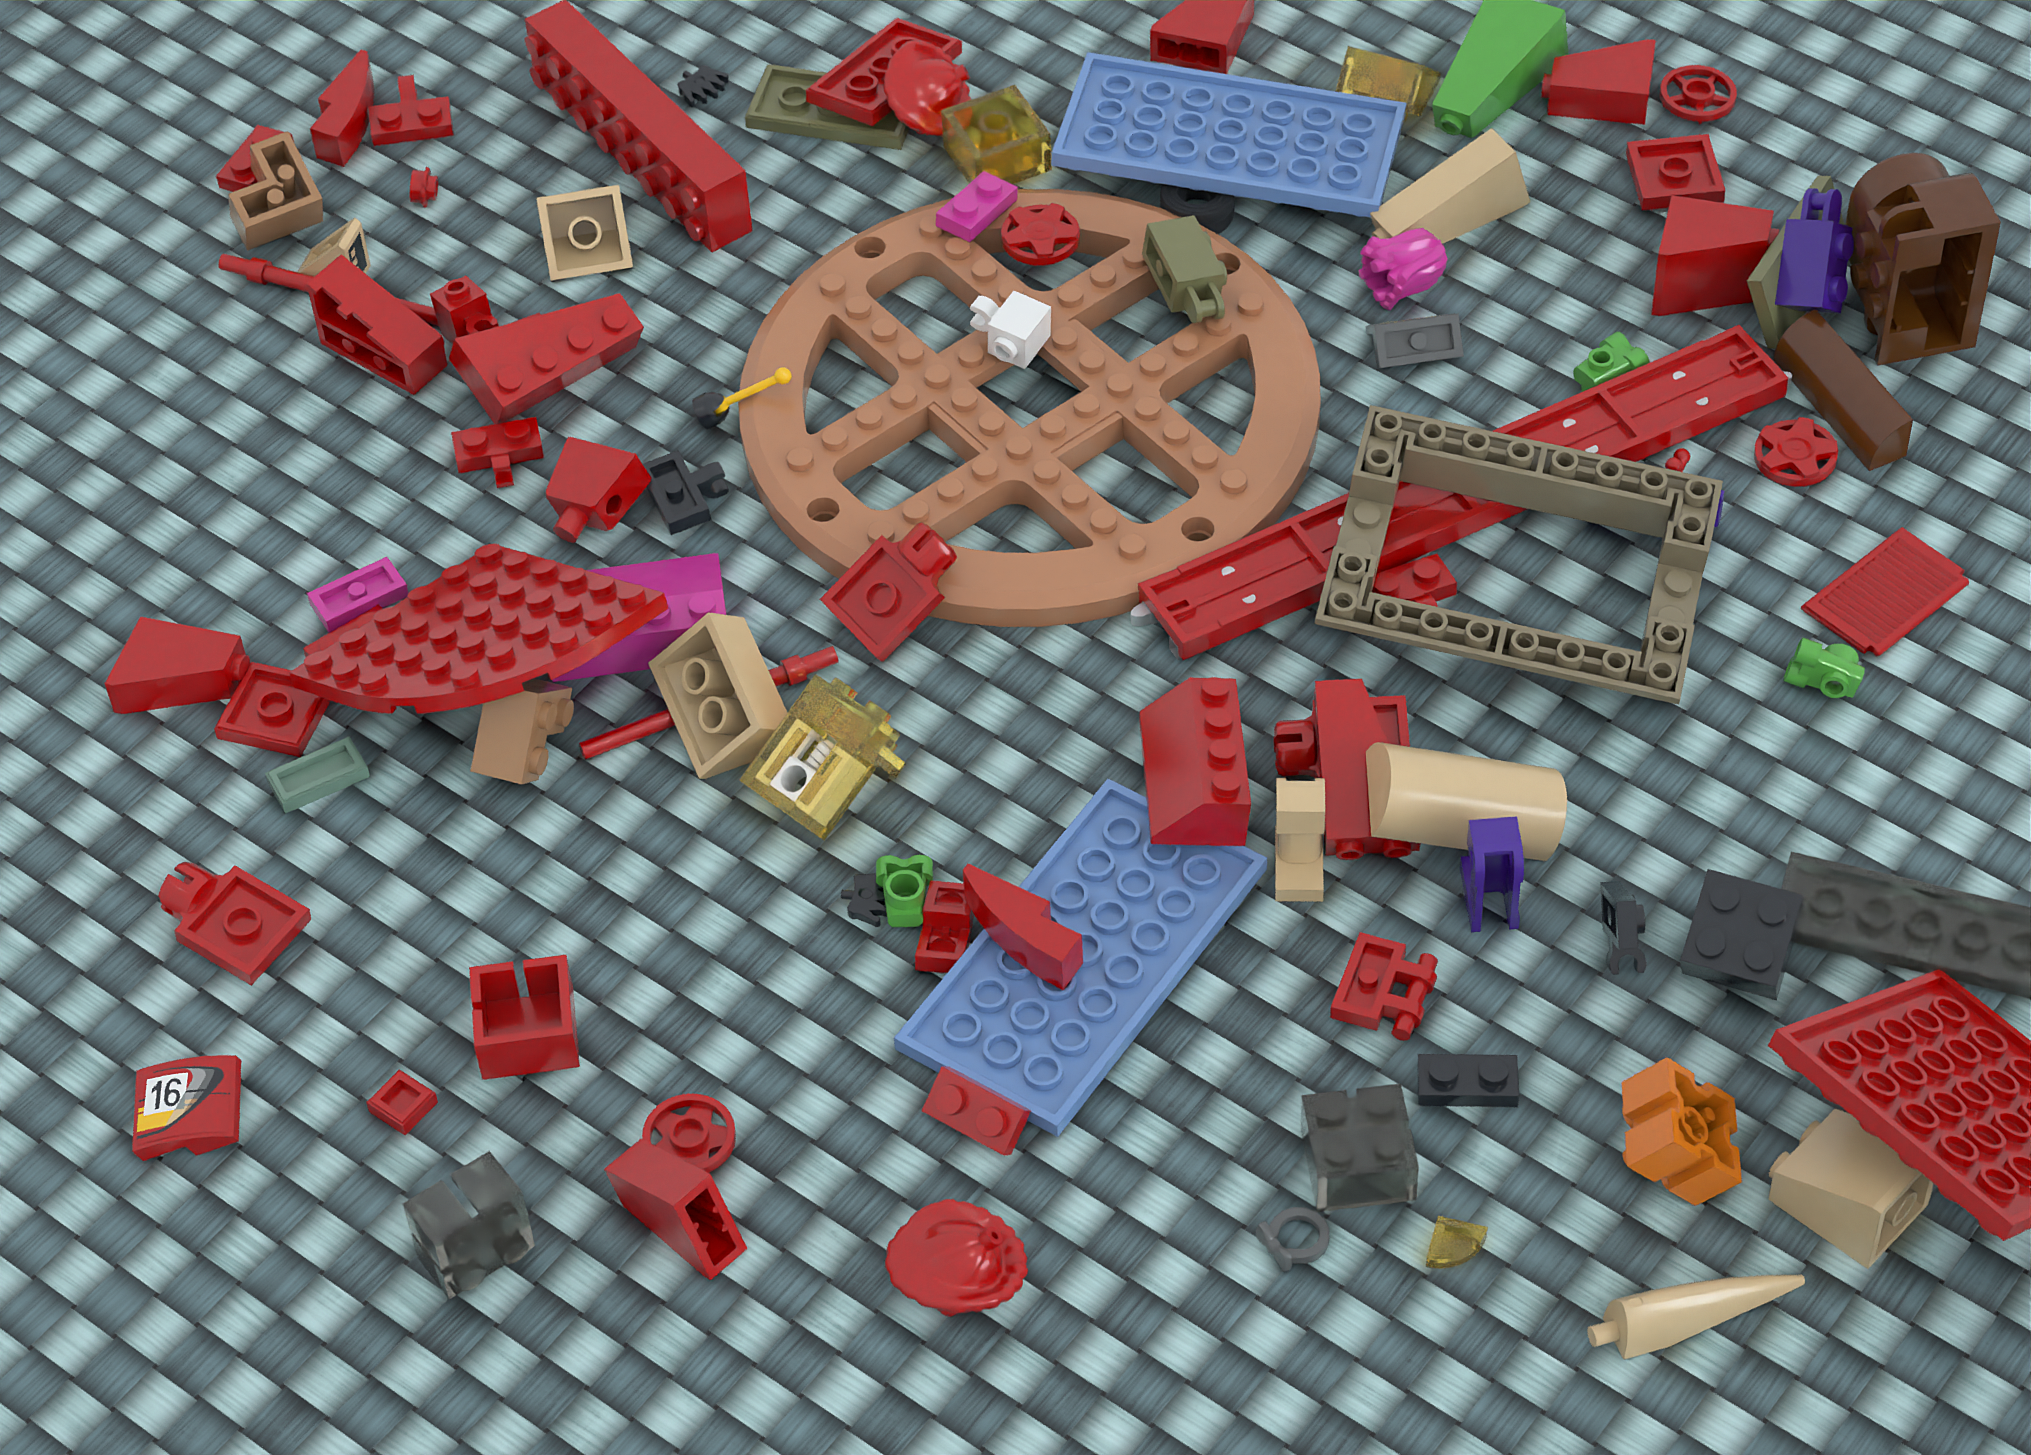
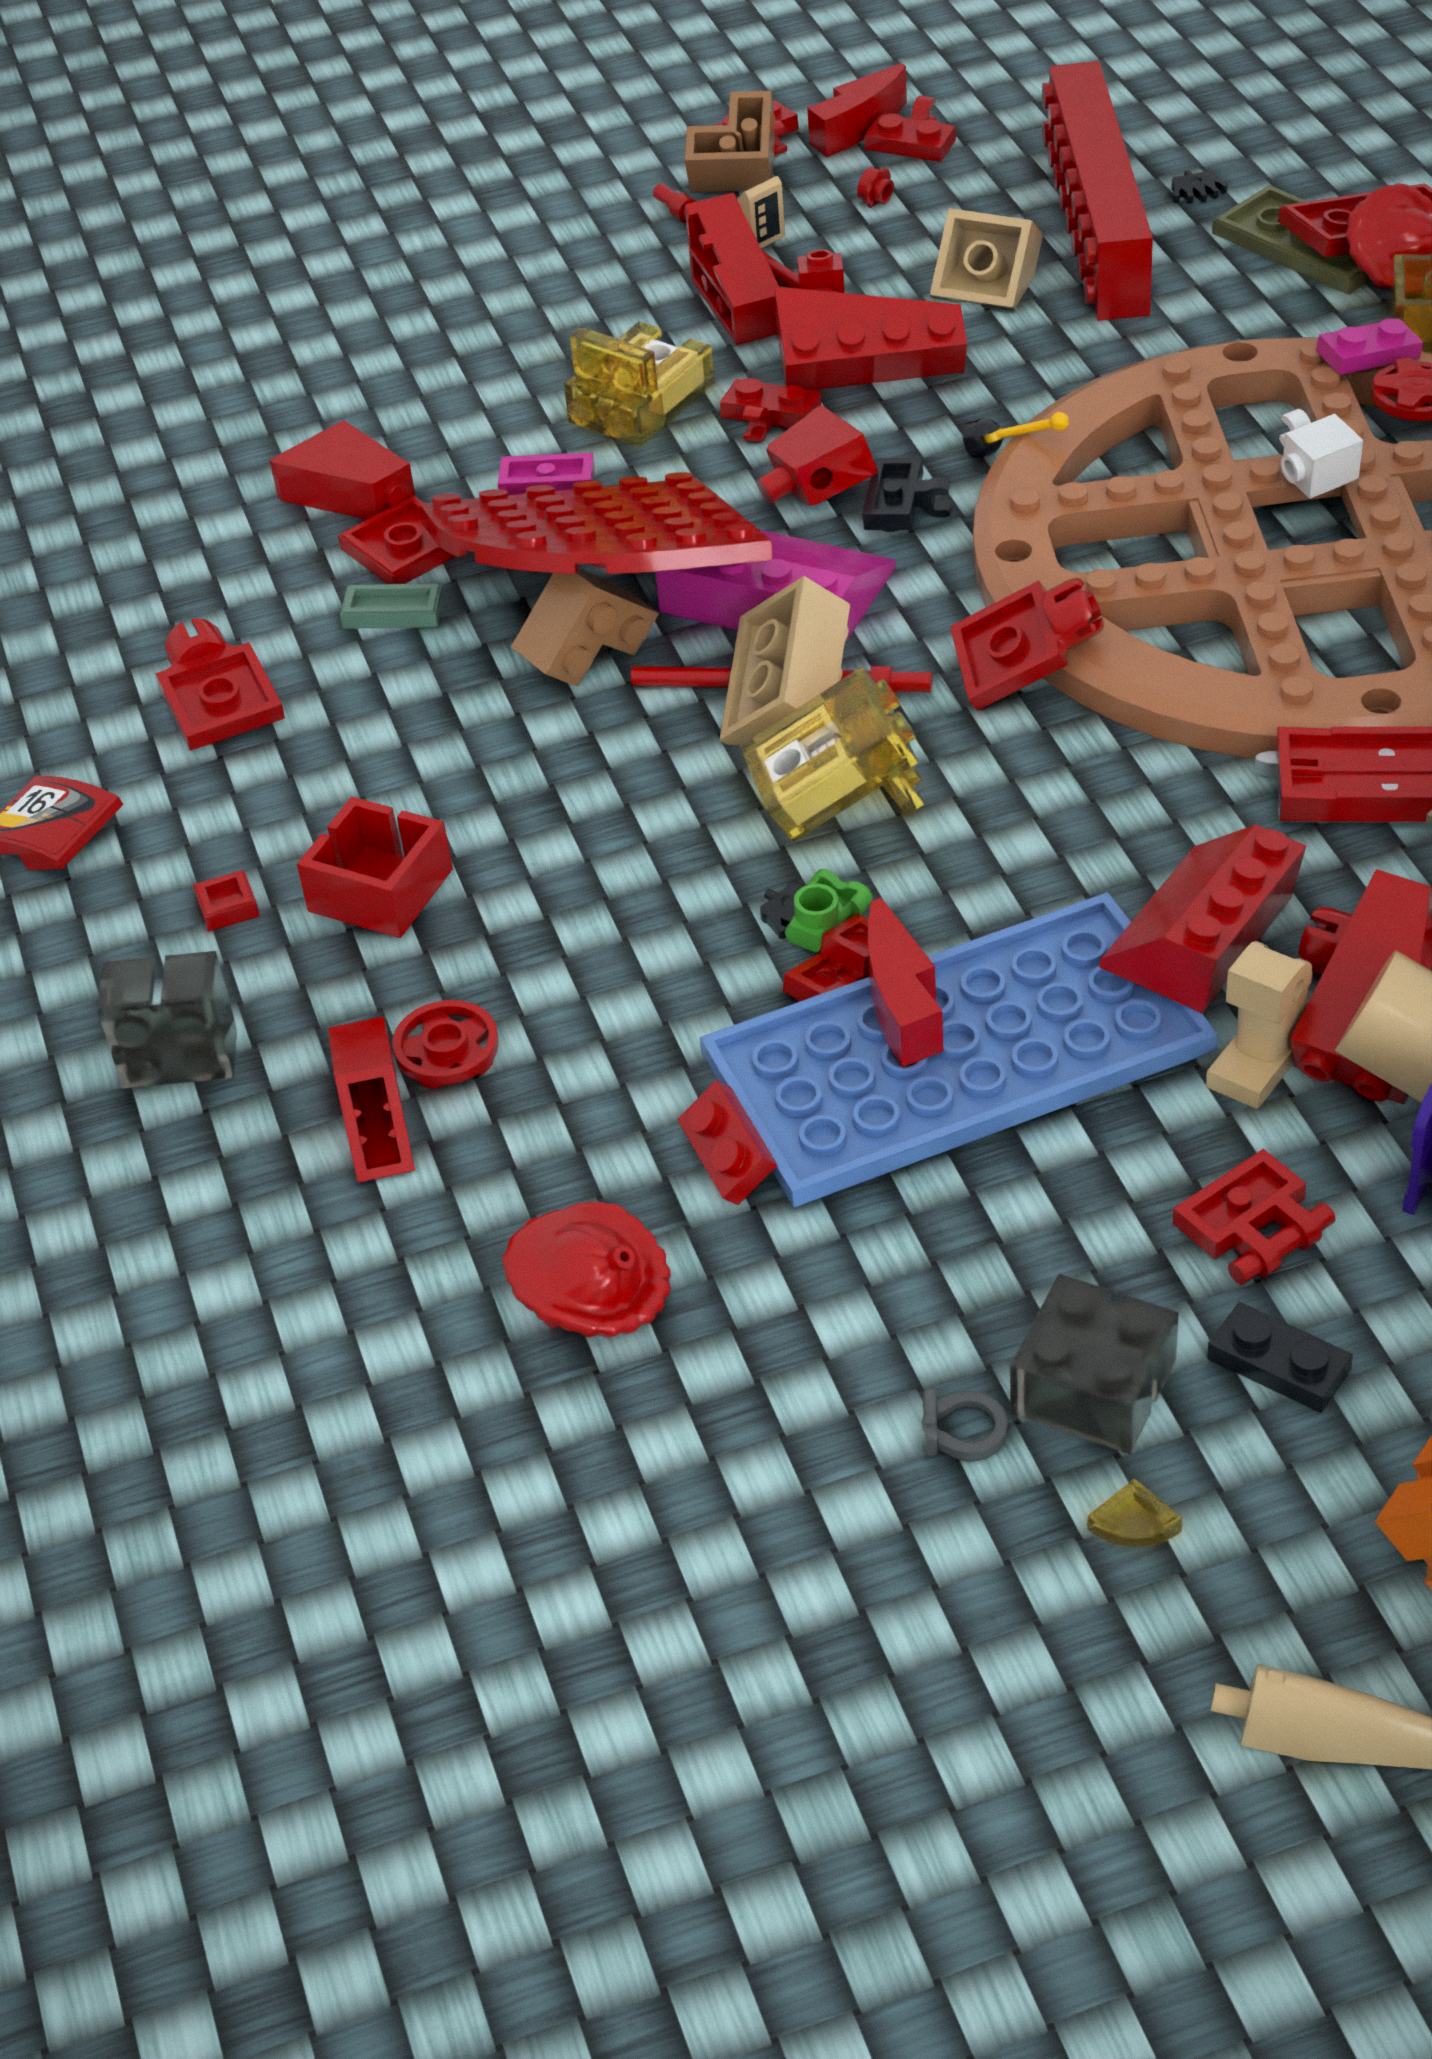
camera: 35 degrees right, 5 degrees down
none -> clear yellow brick [564,321,715,448]

